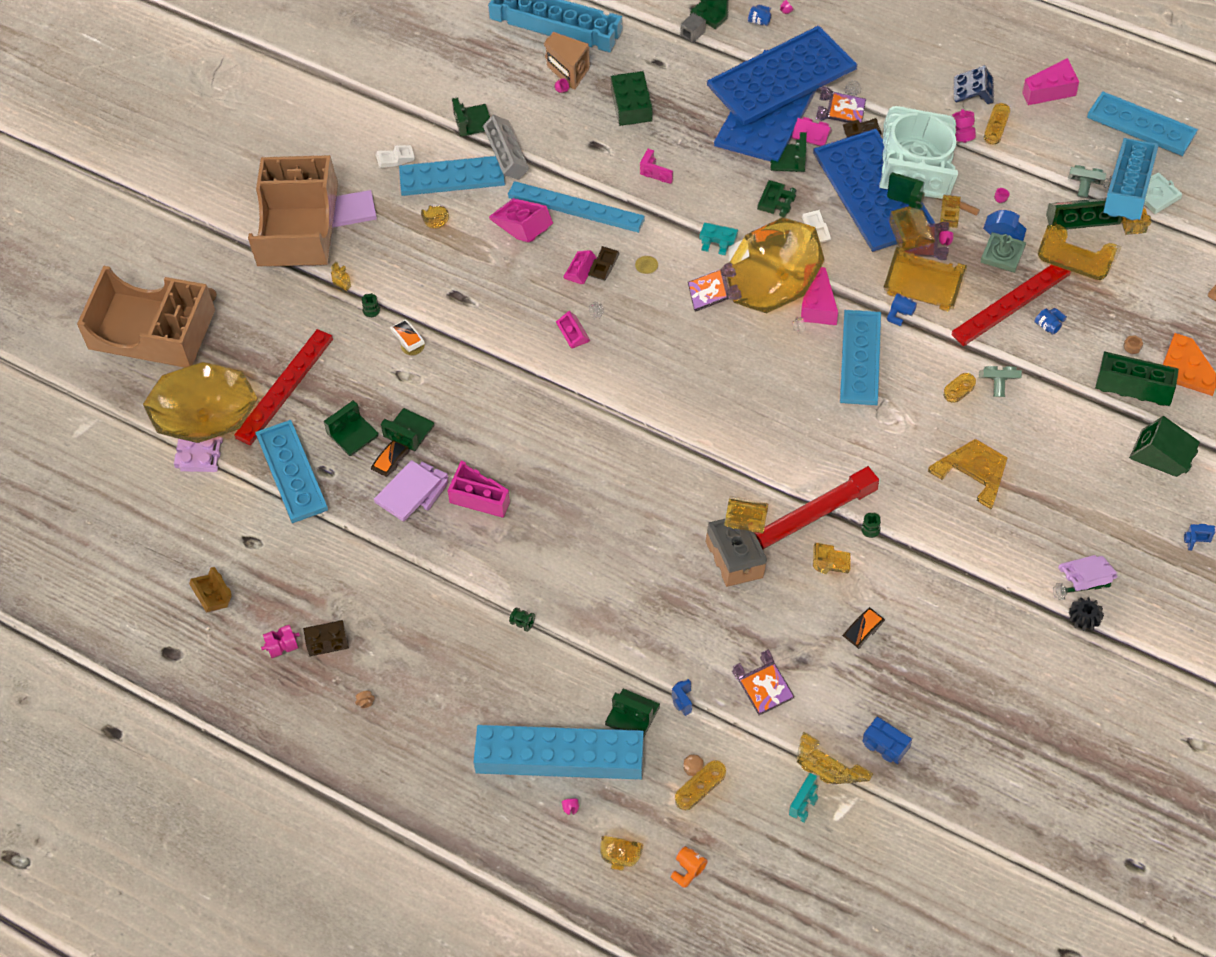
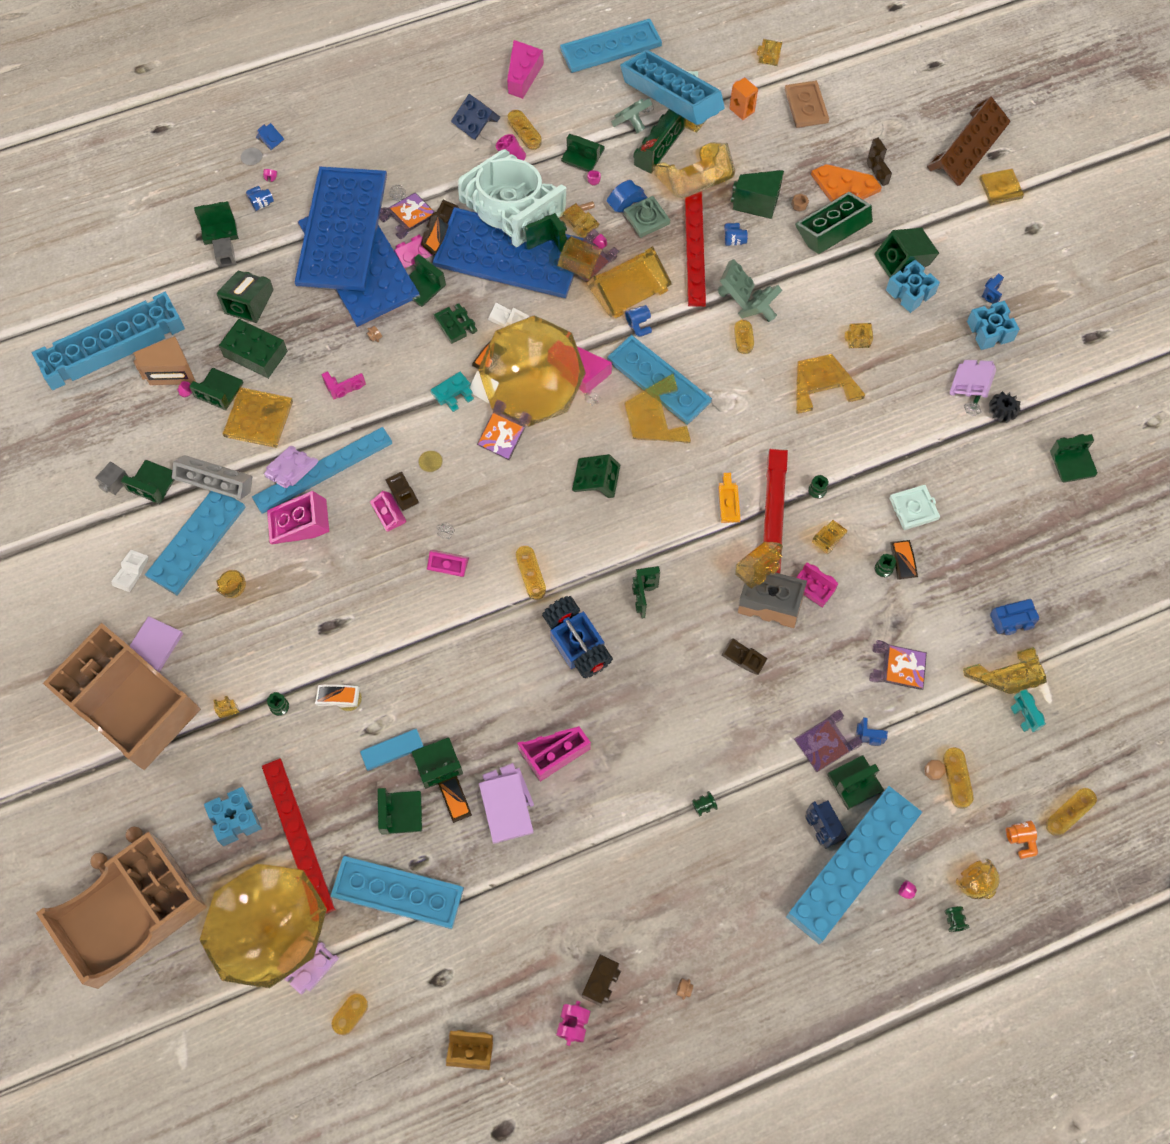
camera: 55 degrees left, 10 degrees up
none -> flat silver brick [95,461,128,495]
none -> dark green bracket [189,368,244,410]
none -> dark azure brick [204,787,262,847]
none -> dark green slope [217,270,274,323]
none -> clear yellow plate [223,387,293,448]
none -> lavender plate [264,446,318,488]
none -> clear yellow plate [331,994,368,1035]
none -> dark azure tile [360,728,424,771]
none -> medium nougat plate [366,326,383,342]
none -> slope [421,214,448,255]
none -> clear yellow plate [516,546,546,600]
none -> brick [542,596,613,679]
none -> dark green bracket [561,133,605,172]
none -> dark green bracket [572,454,621,498]
none -> clear yellow wing [624,374,691,443]
none -> dark green bracket [632,566,660,619]
none -> sand green plate [718,259,755,307]
none -> light orange hinge [718,473,741,523]
none -> dark brown slope [721,638,768,675]
none -> orange brick [729,77,758,120]
none -> dark green slope [731,170,784,219]
none -> clear purple flag [794,709,863,773]
none -> dark pink bracket [796,562,838,608]
none -> dark blue bracket [805,800,848,849]
none -> clear yellow brick [845,323,873,348]
none -> dark green bush [874,554,896,577]
none -> dark azure brick [886,260,940,313]
none -> light aqua plate [889,485,940,530]
none -> dark green bush [945,906,970,932]
none -> dark azure brick [967,301,1020,350]
none -> clear yellow plate [1046,788,1097,836]
none -> dark green bracket [1050,434,1098,483]

